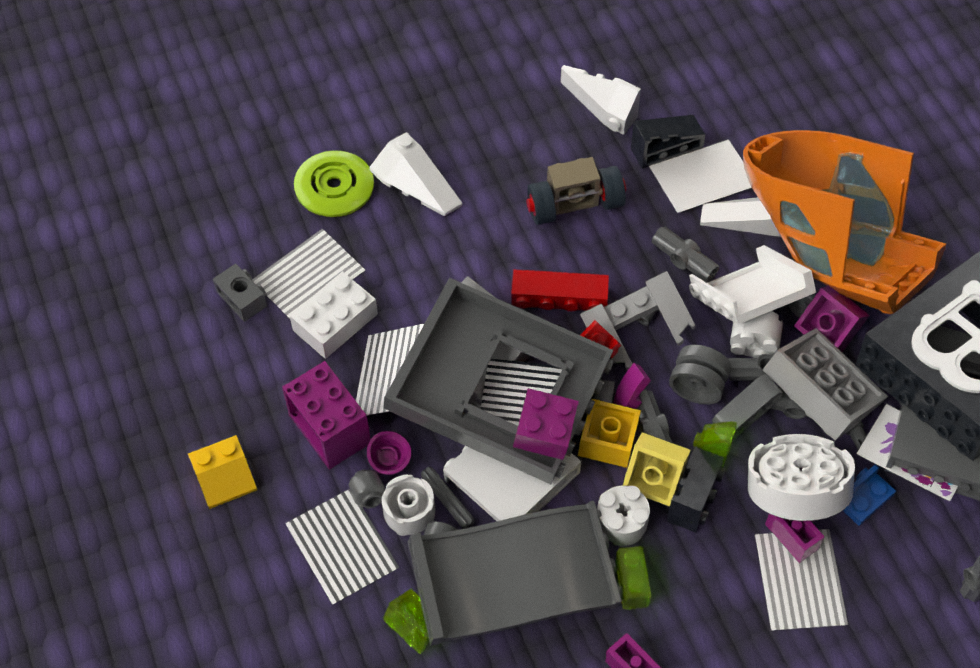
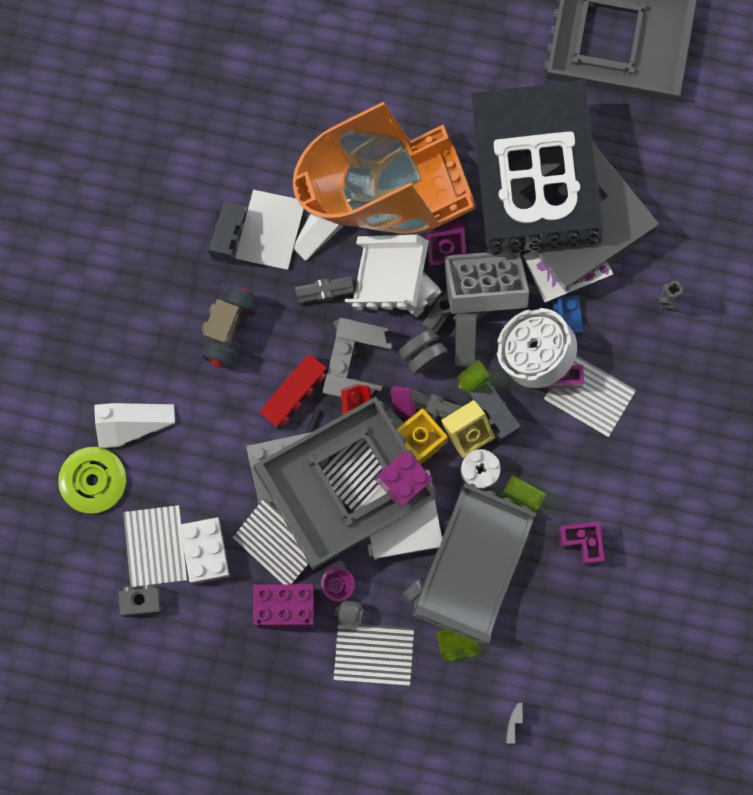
camera: 55 degrees left, 20 degrees up
yellow slope [188,435,257,509] -> none
white brick [382,475,435,536] -> none
dark grey axle [421,466,474,529] -> none
white wedge [561,65,641,135] -> none

